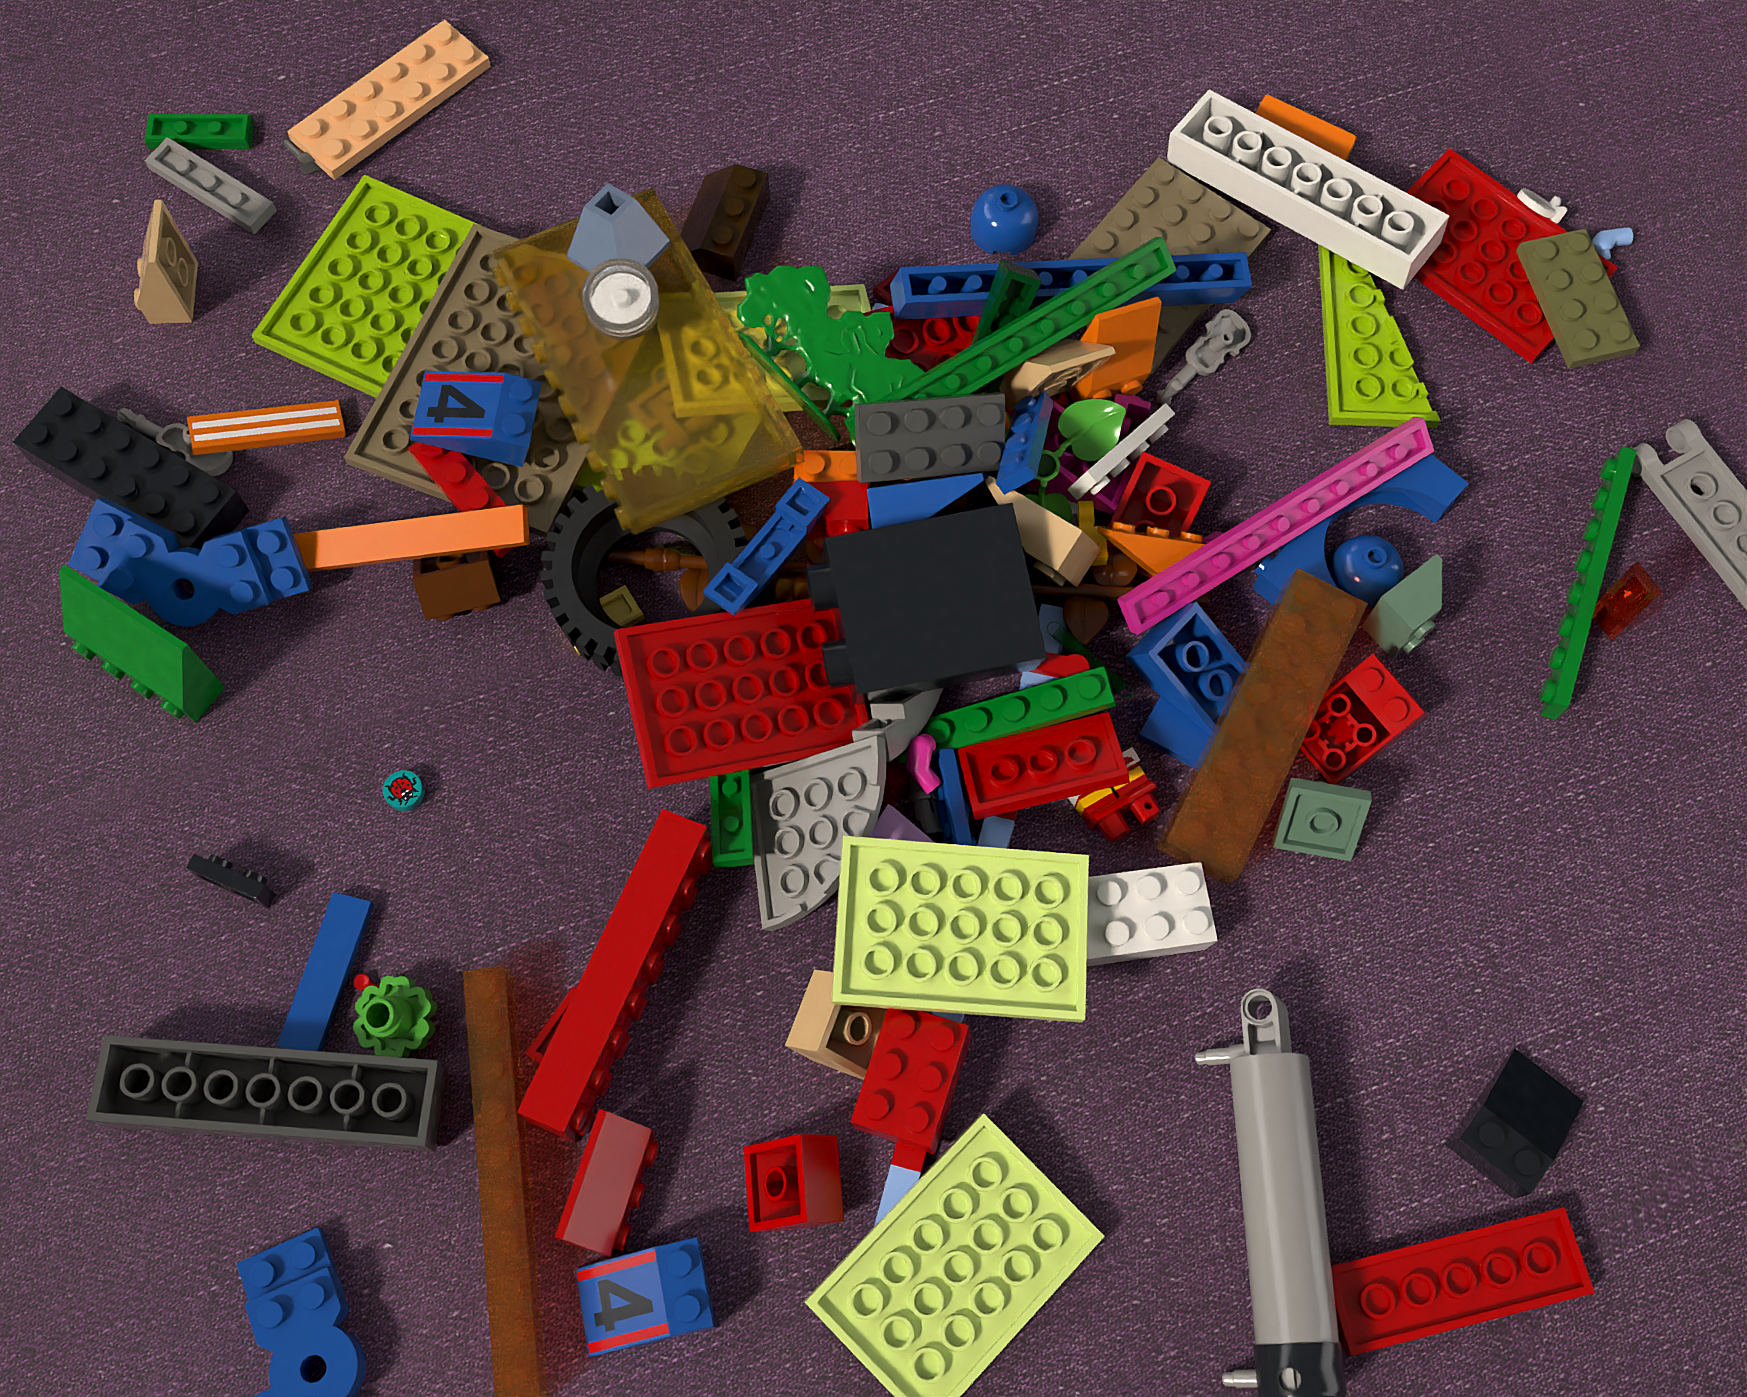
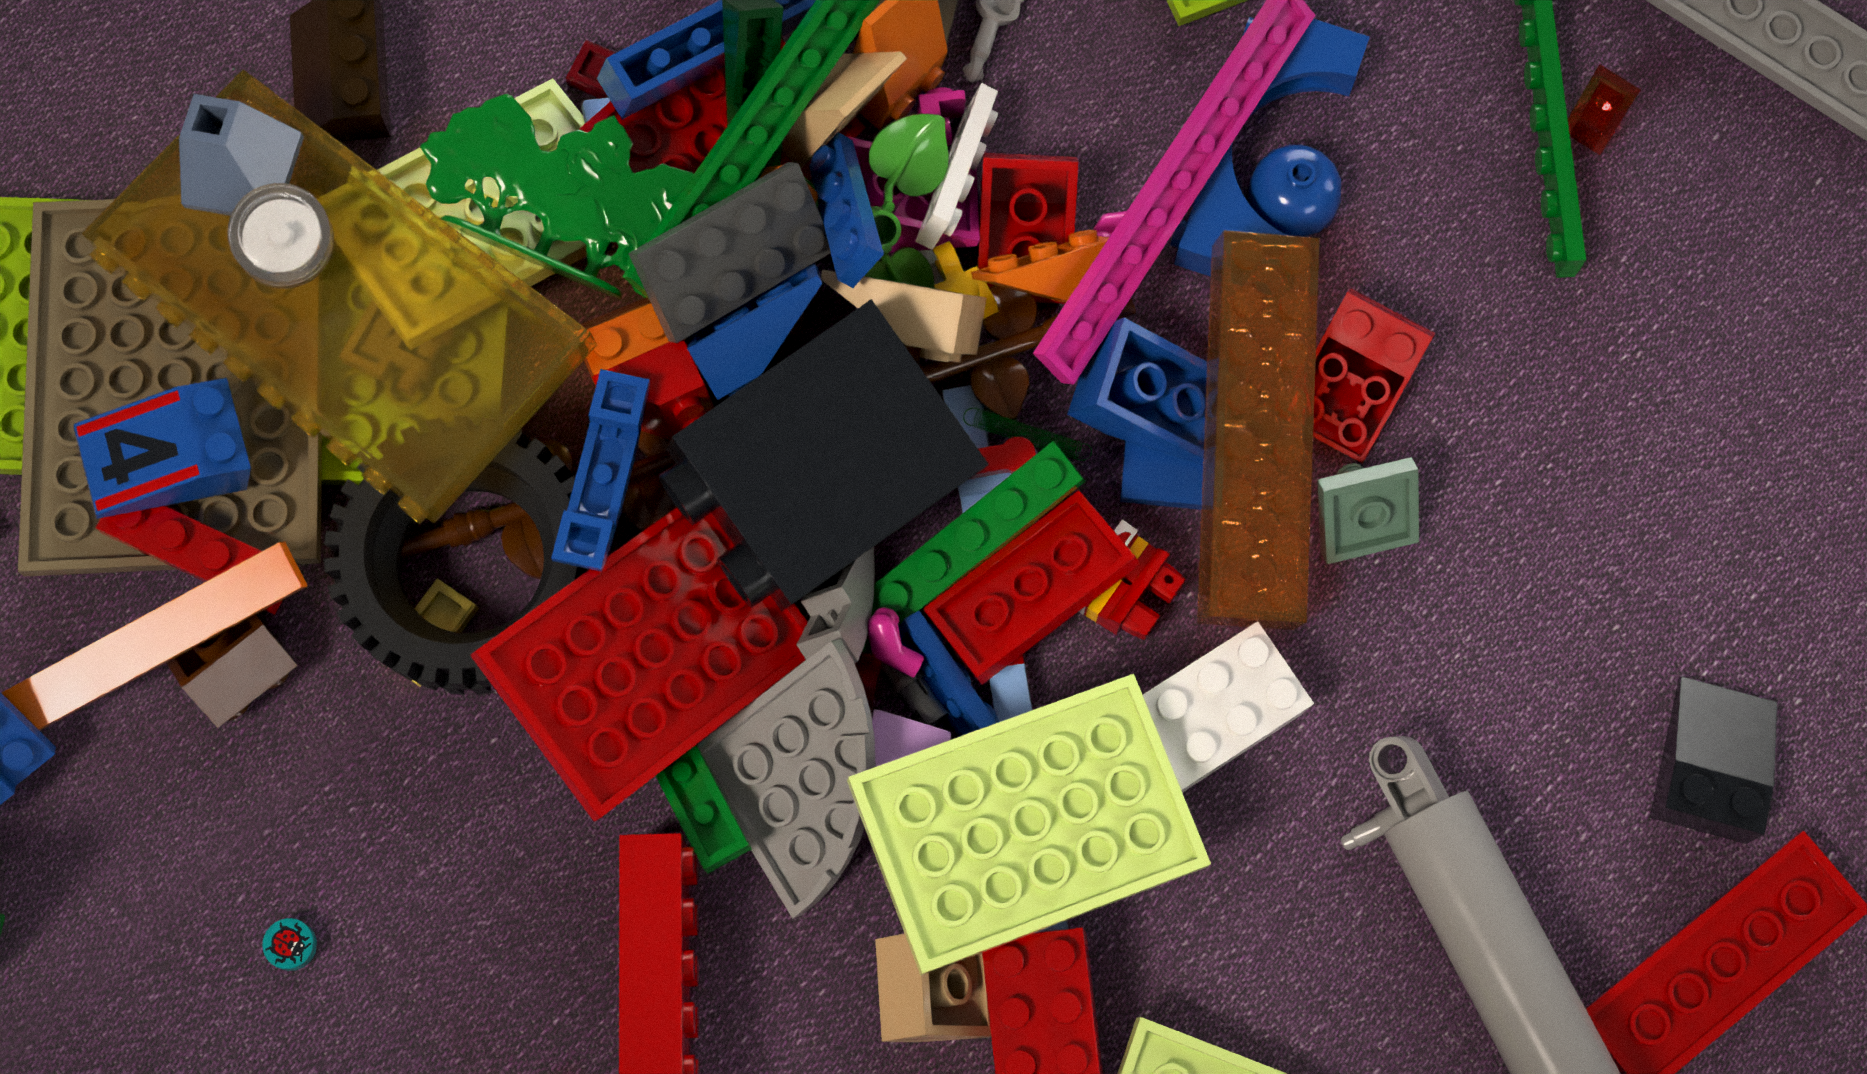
camera: 25 degrees left, 5 degrees up
sand green slope [1361,554,1442,659] -> none

